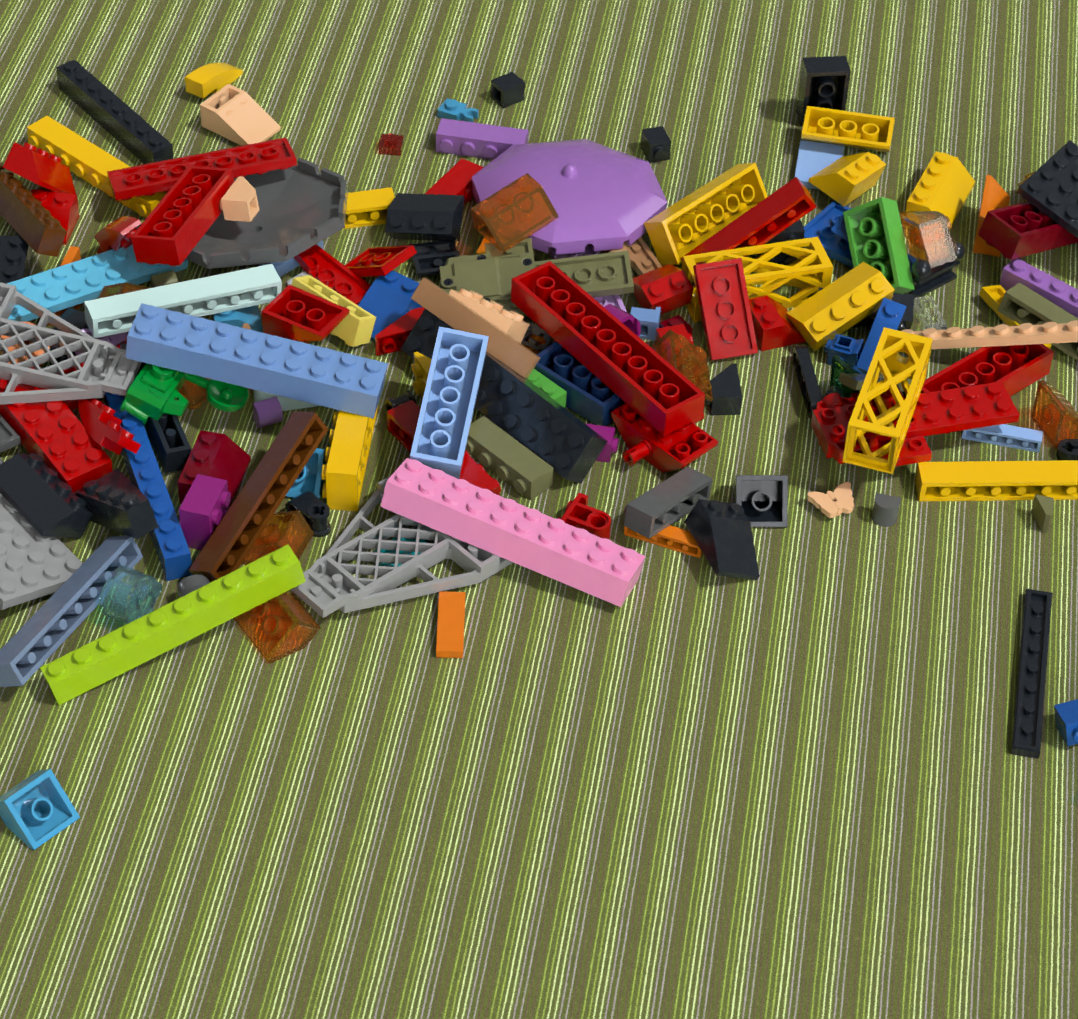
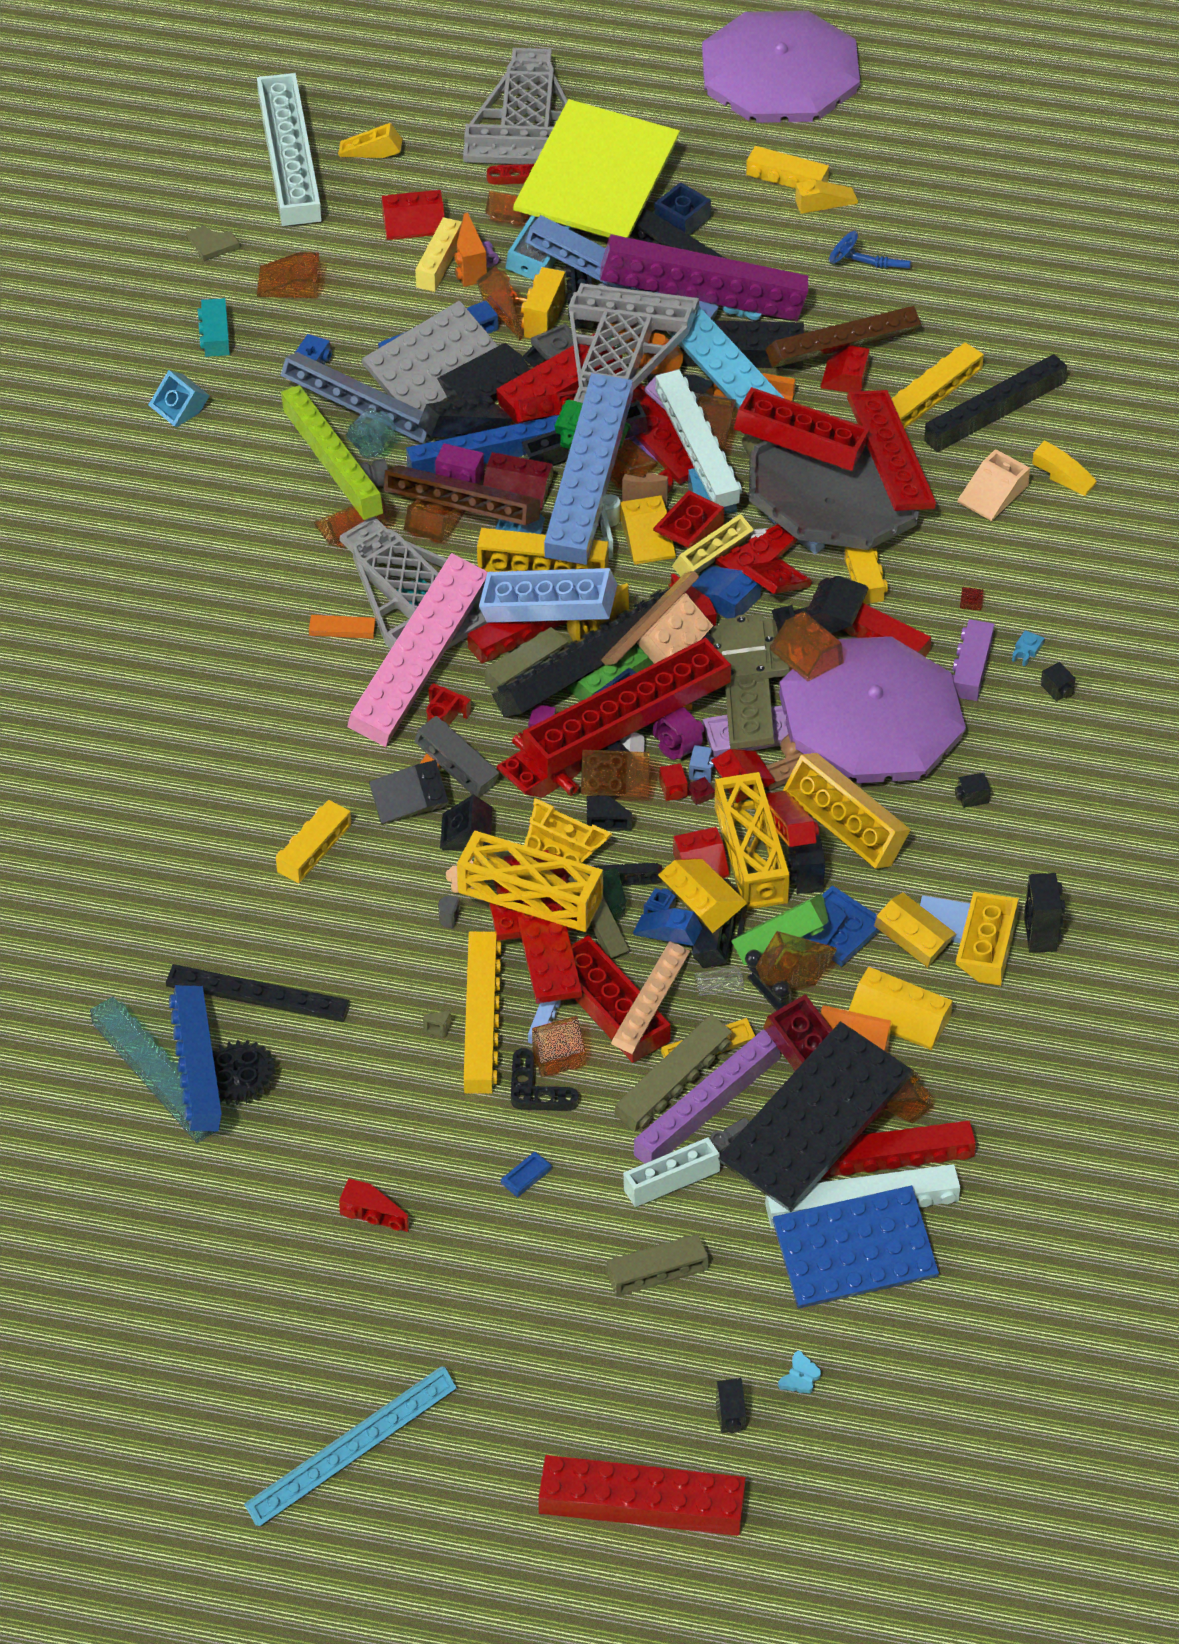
camera: 95 degrees right, 5 degrees up
red slope [3,142,76,195] -> none
red slope [94,216,141,254] -> none
light nougat slope [220,176,259,222] -> none
black piece [285,491,331,537] -> none
red plate [693,258,758,361] -> none
none -> yellow brick [275,800,351,883]
none -> yellow wedge [524,798,612,863]

